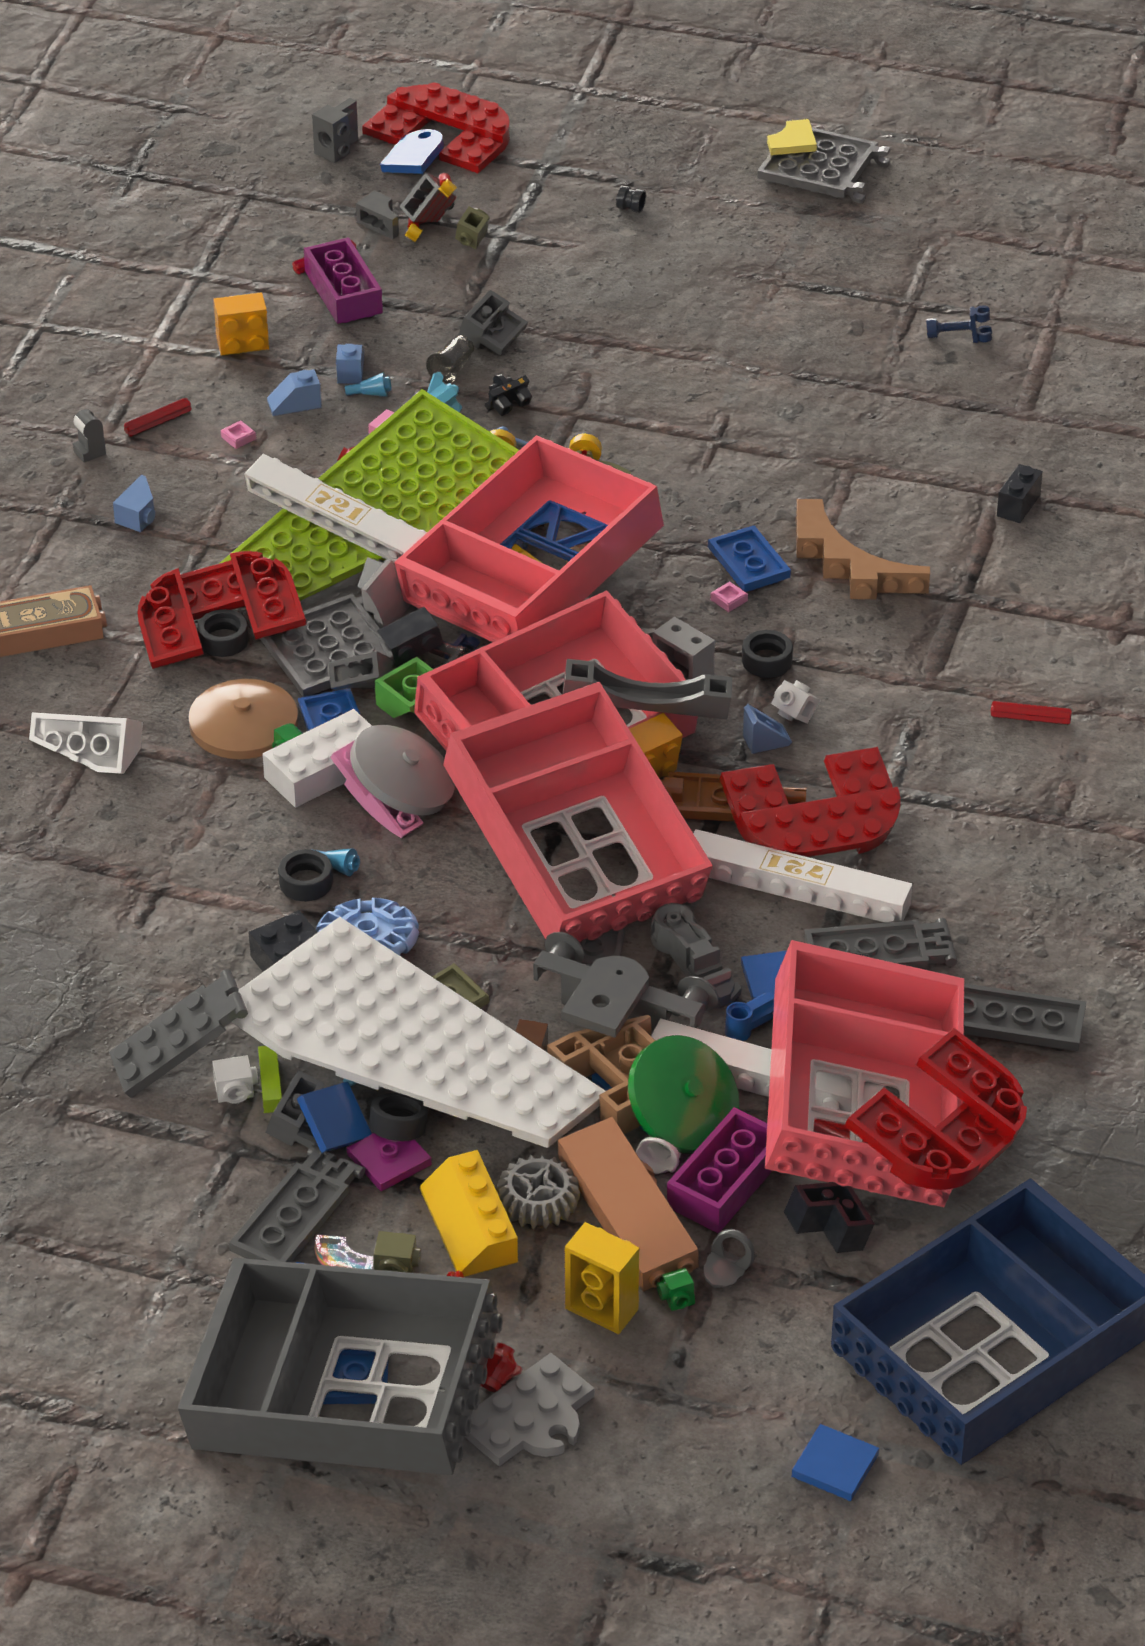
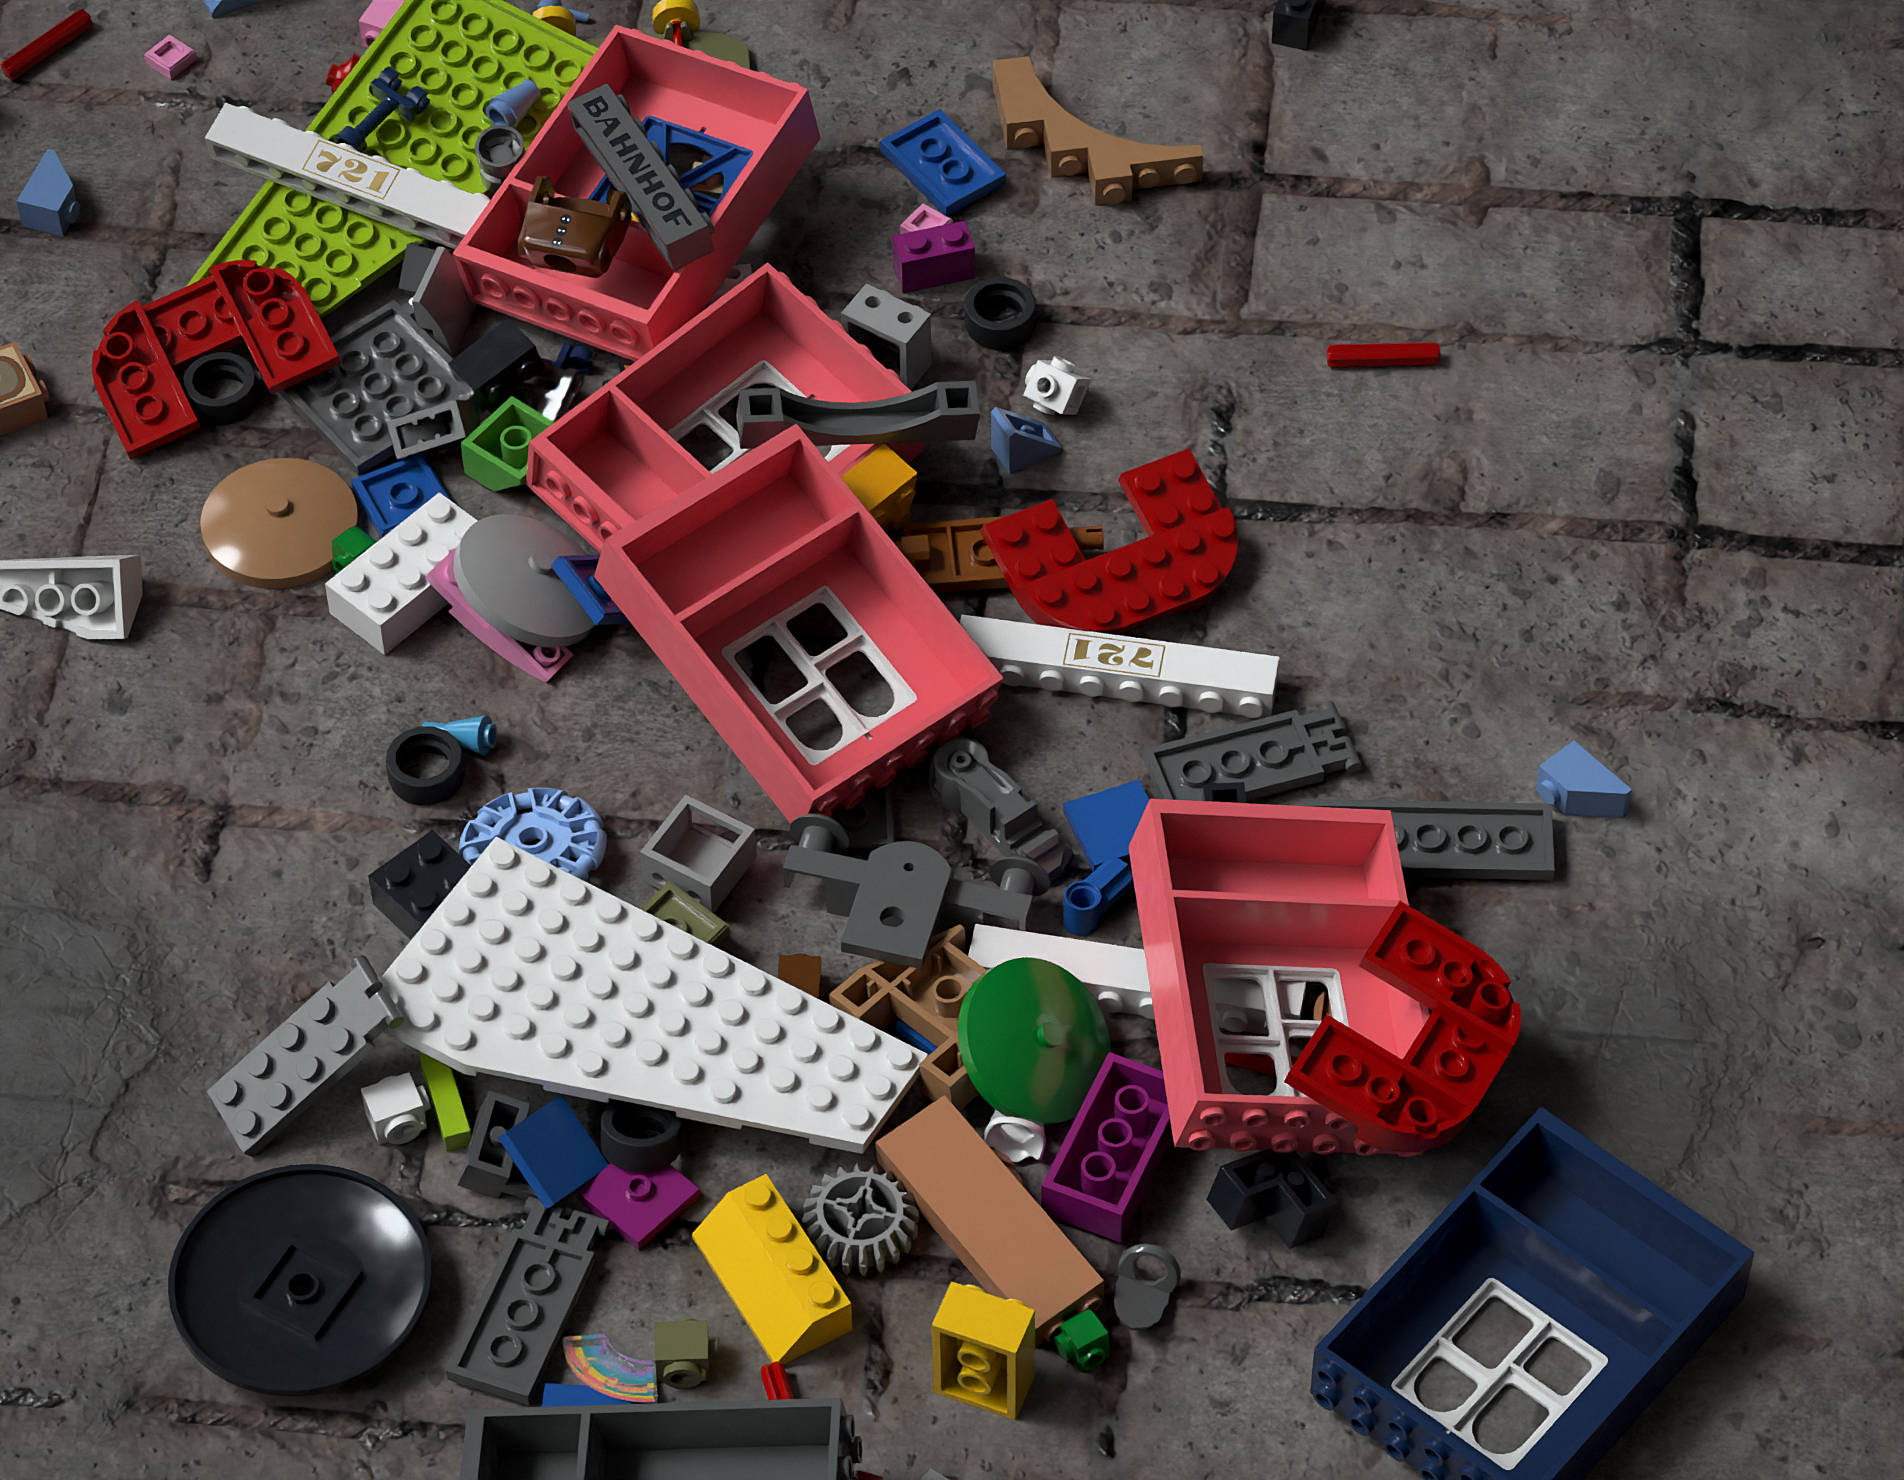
camera: 10 degrees left, 10 degrees up
none -> black dish [168,1164,432,1396]
none -> dark blue bar [335,66,431,153]
none -> flat silver wheel [475,125,525,193]
none -> medium blue cone [486,79,541,128]
none -> reddish brown piece [518,175,632,278]
none -> blue tile [551,554,631,625]
none -> dark grey brick [567,84,715,271]
none -> light grey piece [640,795,757,914]
none -> magenta brick [892,221,975,293]
none -> medium blue slope [1536,740,1632,818]

